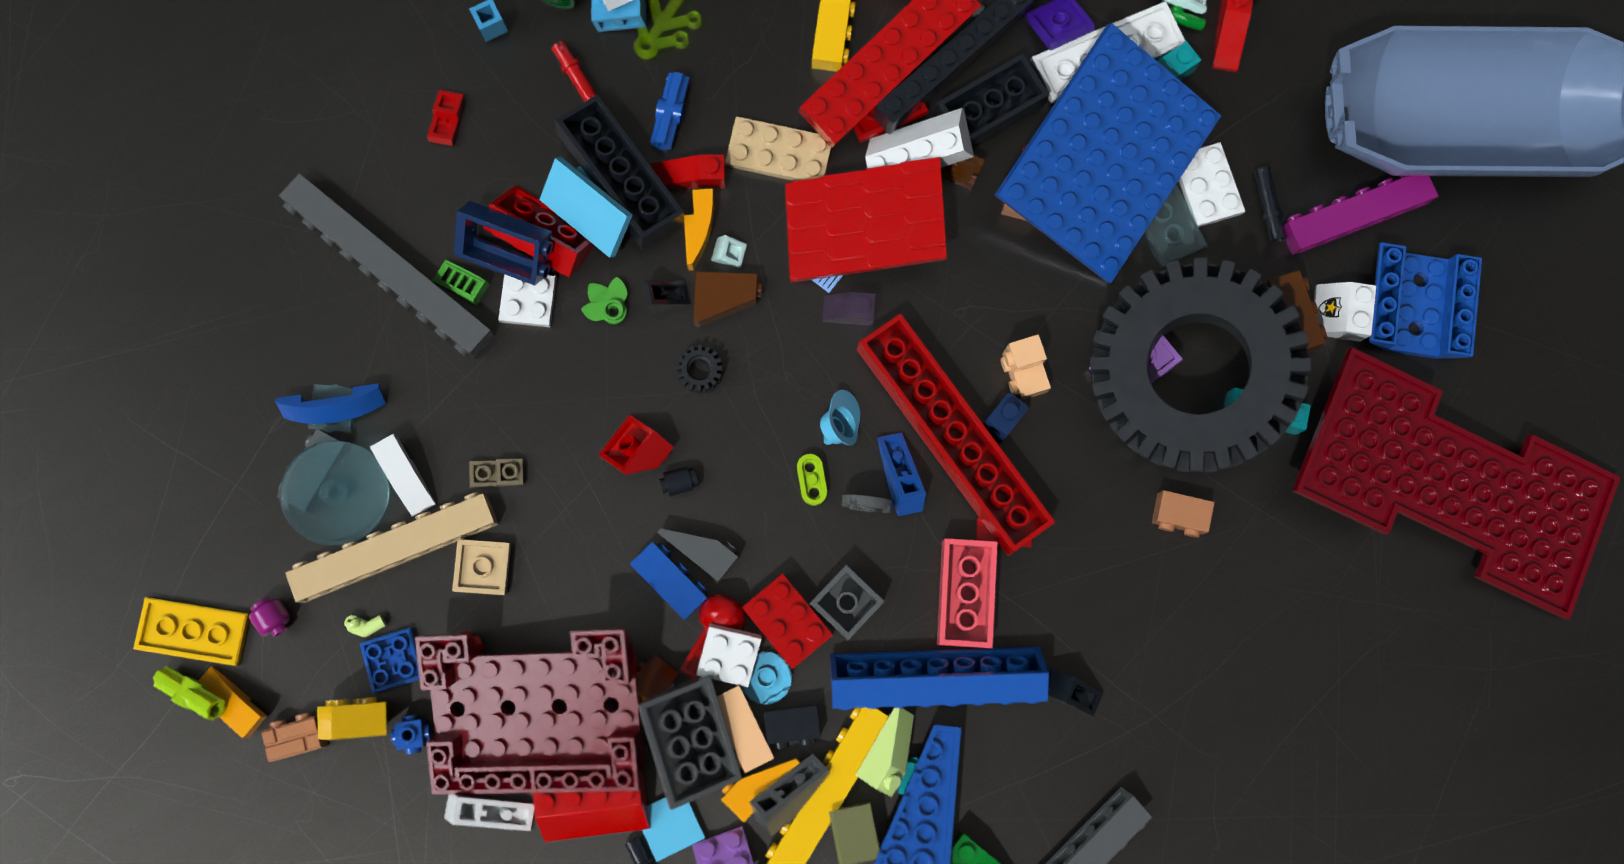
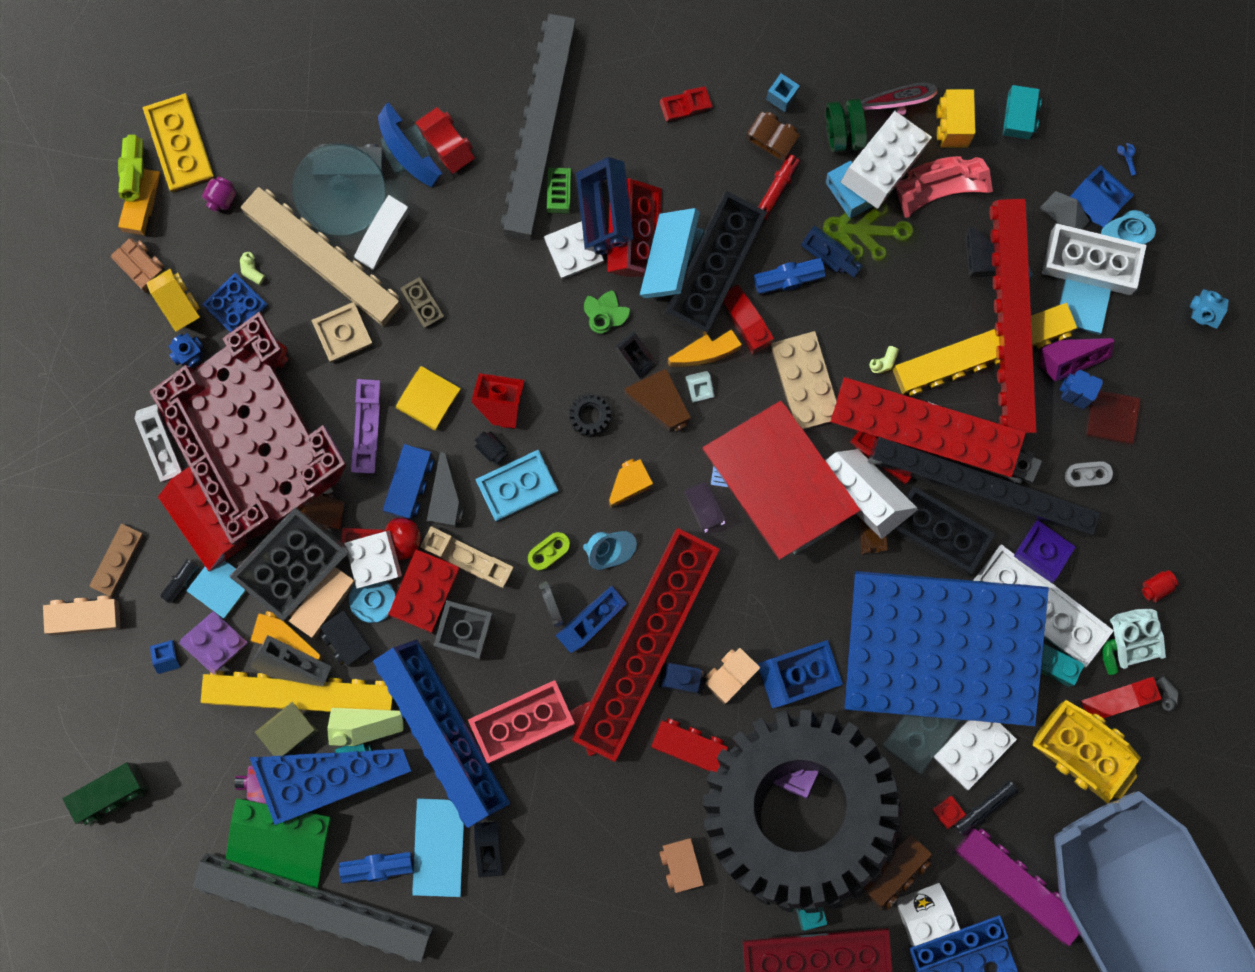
camera: 60 degrees right, 0 degrees up
none -> blue piece [339,852,414,884]
none -> medium lavender slope [351,379,380,474]
none -> yellow slope [396,366,461,431]
none -> medium azure tile [412,799,464,897]
none -> red brick [415,107,475,174]
none -> tan slope [420,526,514,588]
none -> medium azure tile [475,450,558,522]
none -> light orange slope [609,459,653,508]
none -> red brick [651,718,728,772]
none -> reddish brown brick [746,111,800,162]
none -> blue slope [757,640,843,708]
none -> dark blue hinge [801,225,863,277]
none -> yellowish green arm [869,346,899,374]
none -> red plate [932,796,966,829]
none -> yellow slope [1033,700,1141,803]

